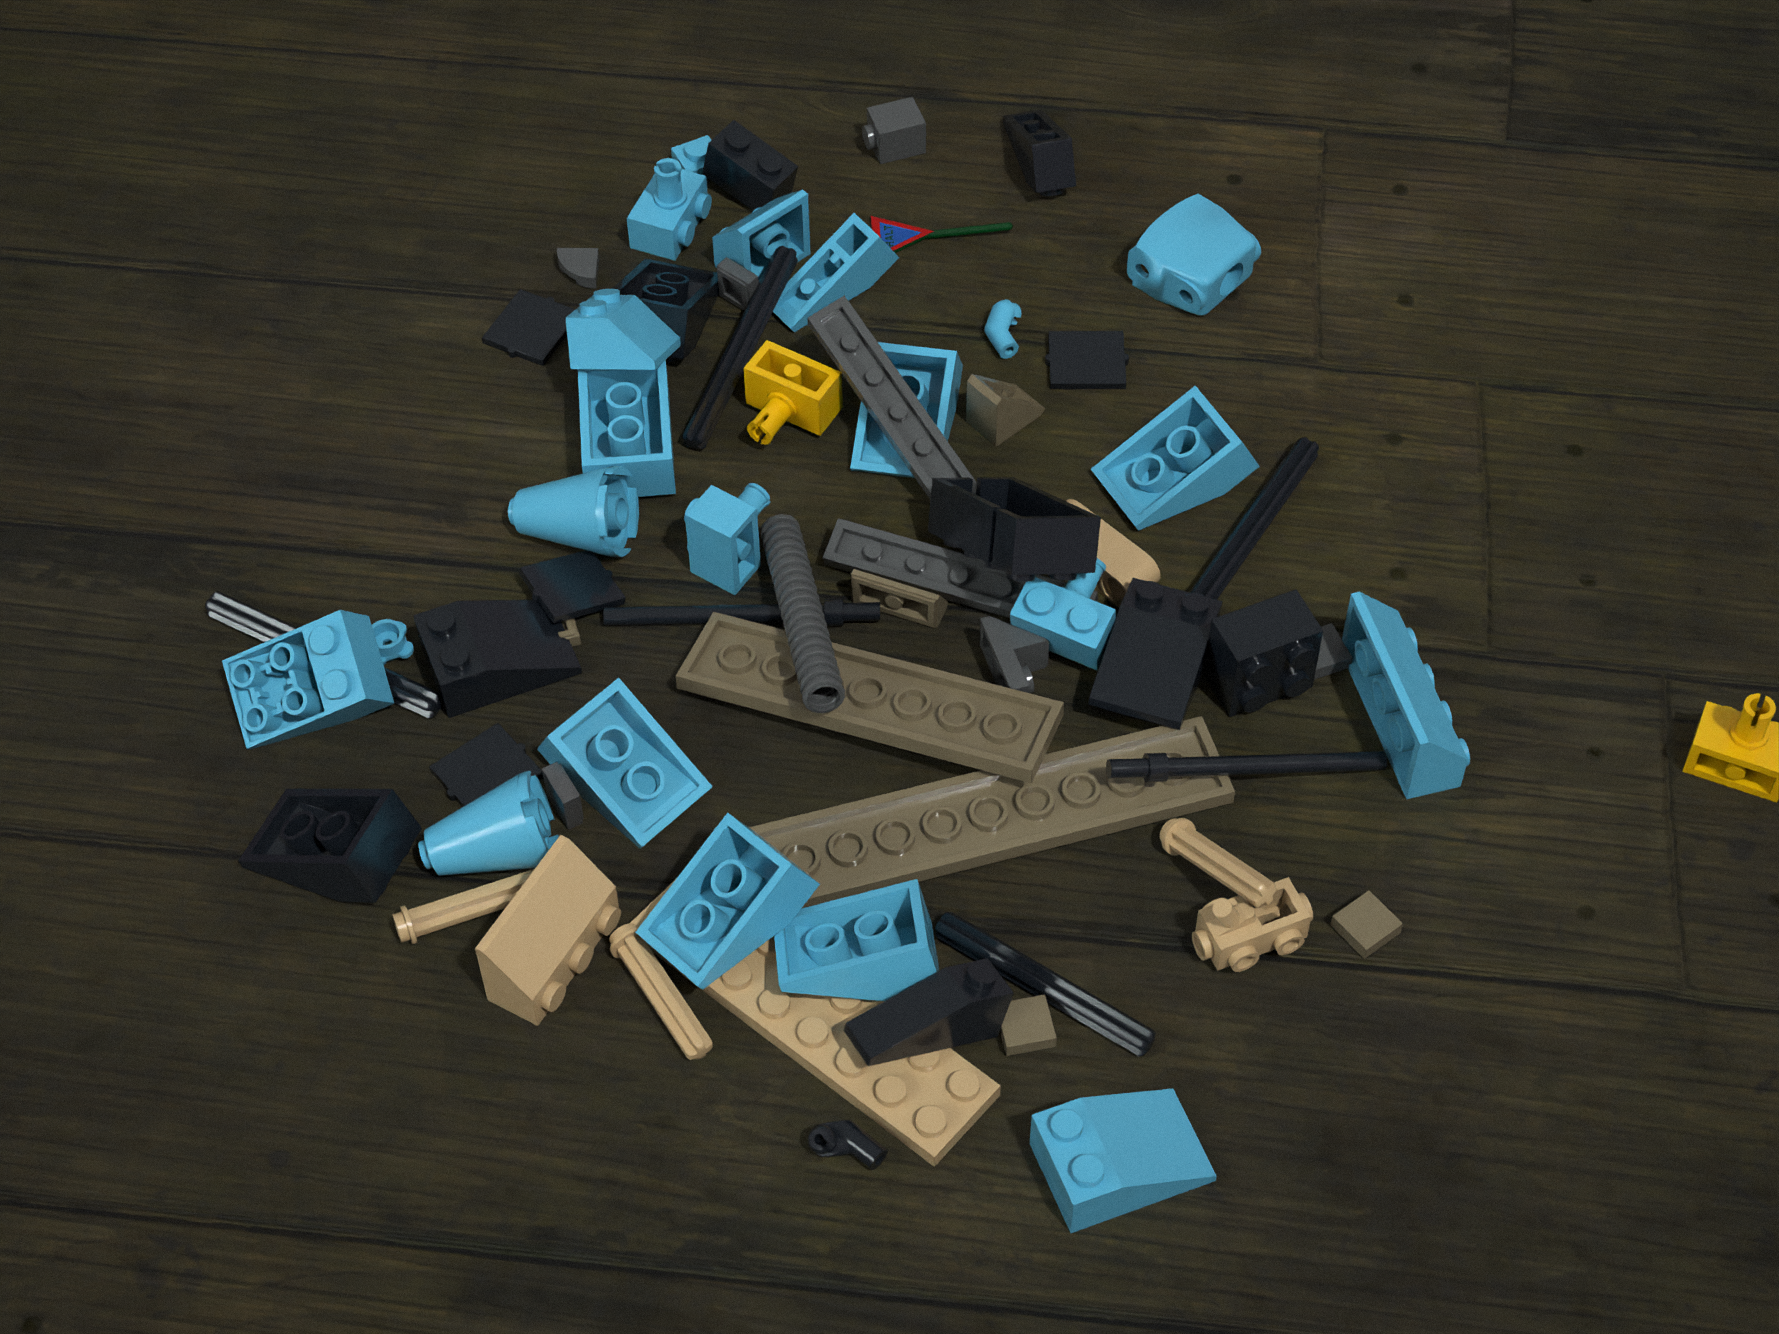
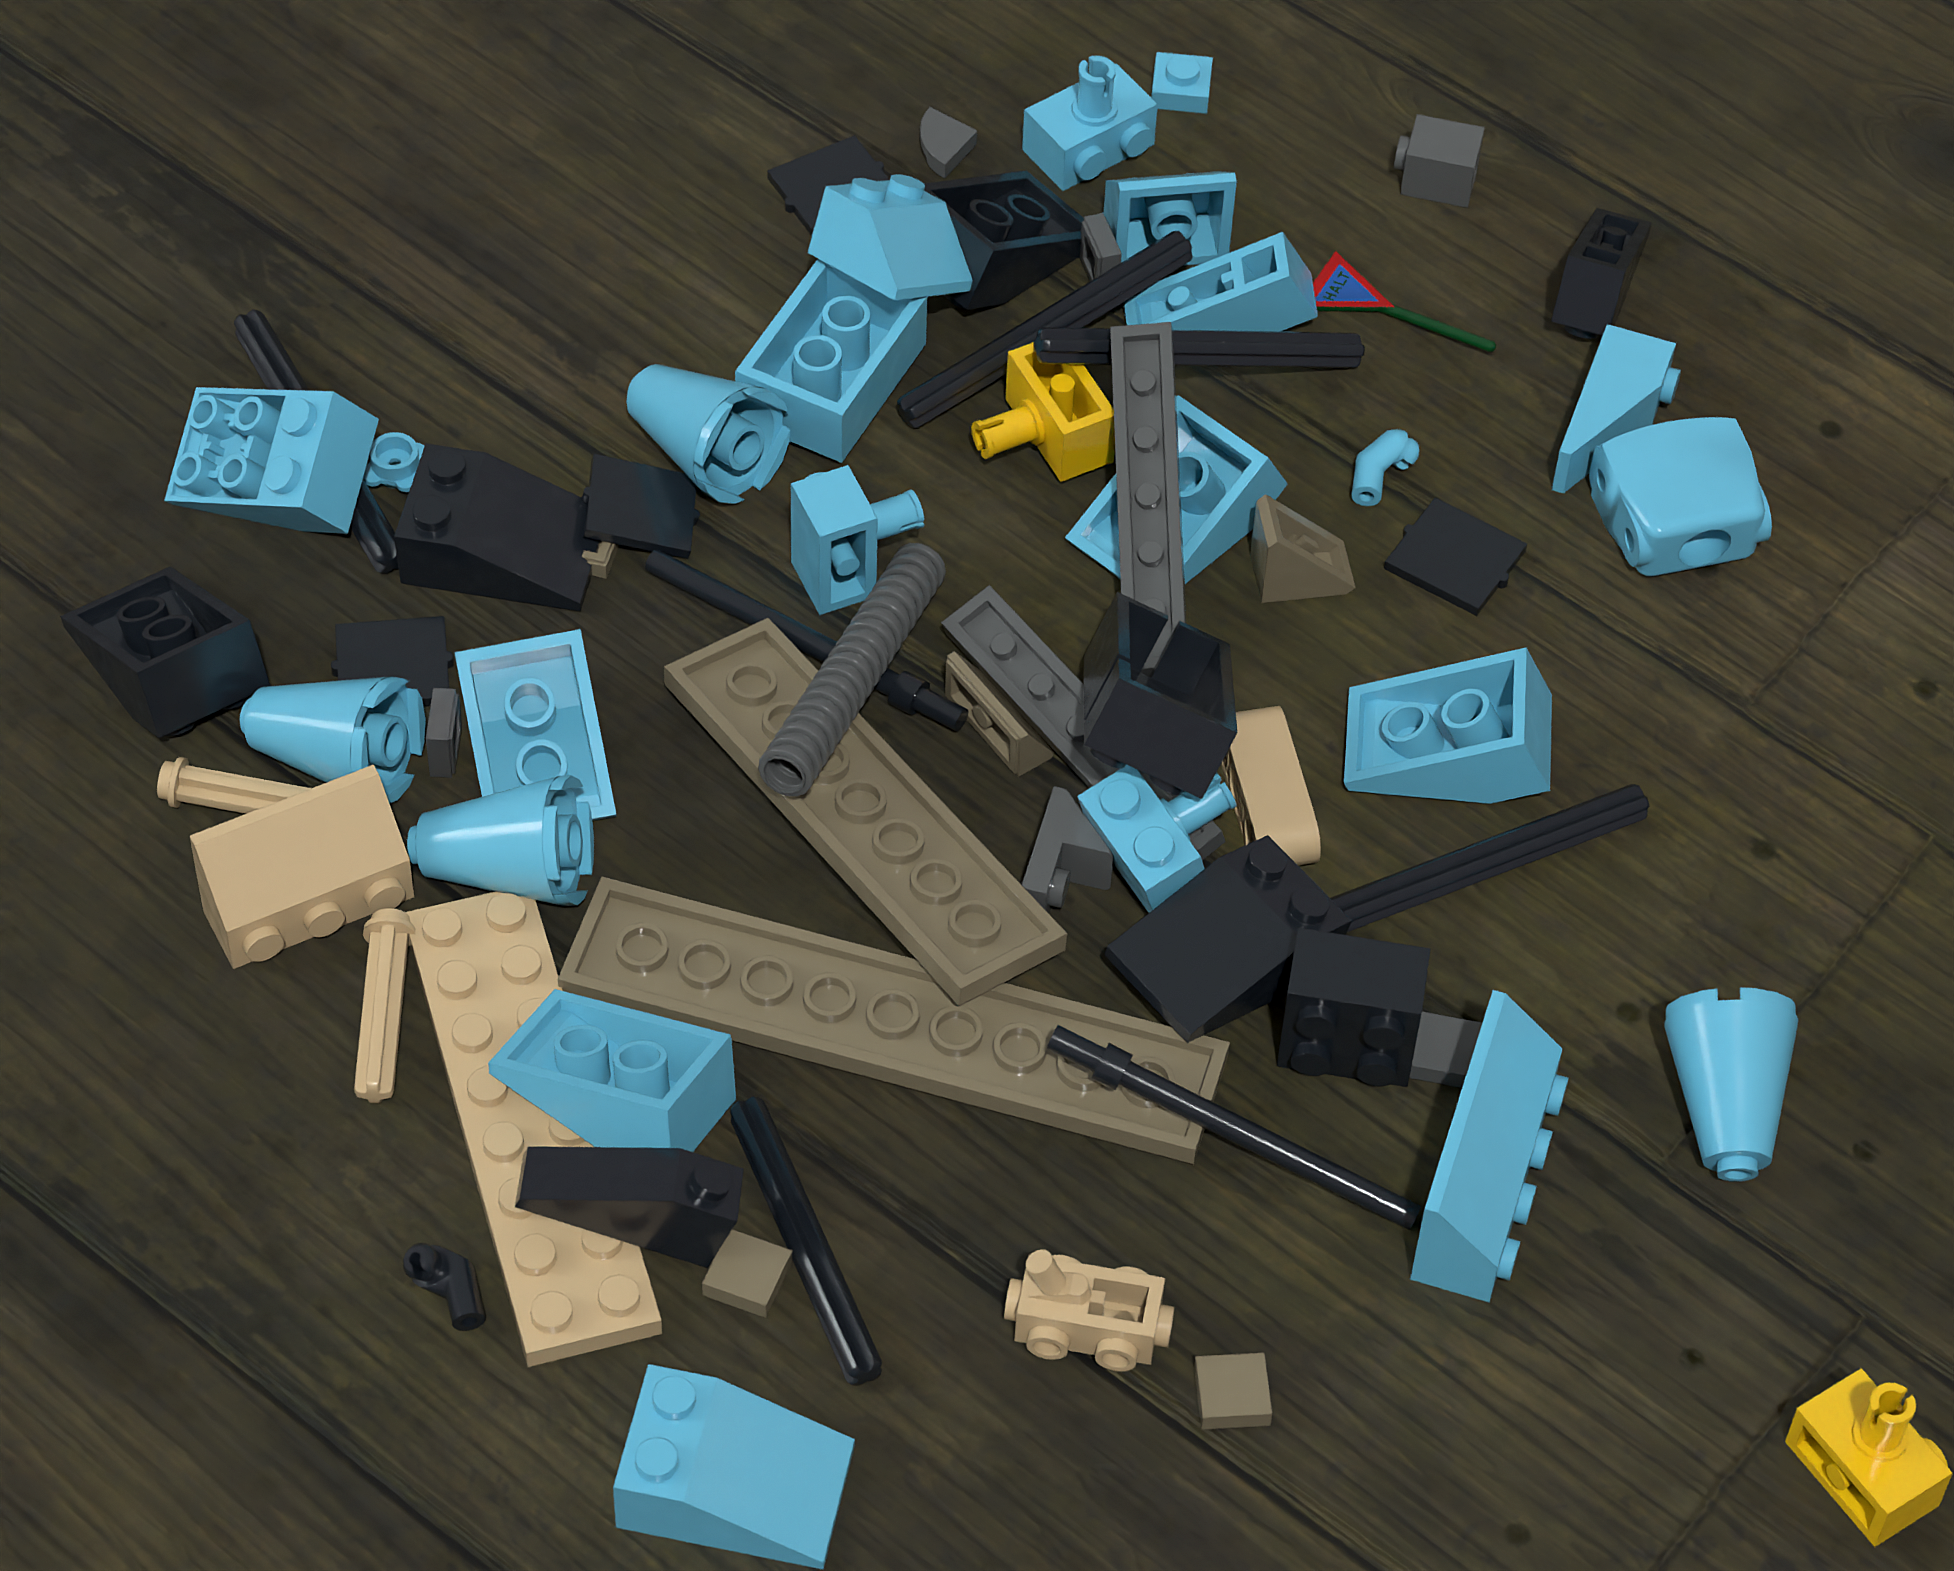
camera: 30 degrees right, 0 degrees up
medium azure slope [635,813,820,990] -> none
black brick [702,120,798,211] -> none
tan axle [1160,818,1277,907] -> none
none -> medium azure cone [407,775,594,906]
none -> black axle [1033,327,1365,368]
none -> medium azure slope [1552,324,1681,493]
none -> medium azure cone [1664,988,1799,1181]

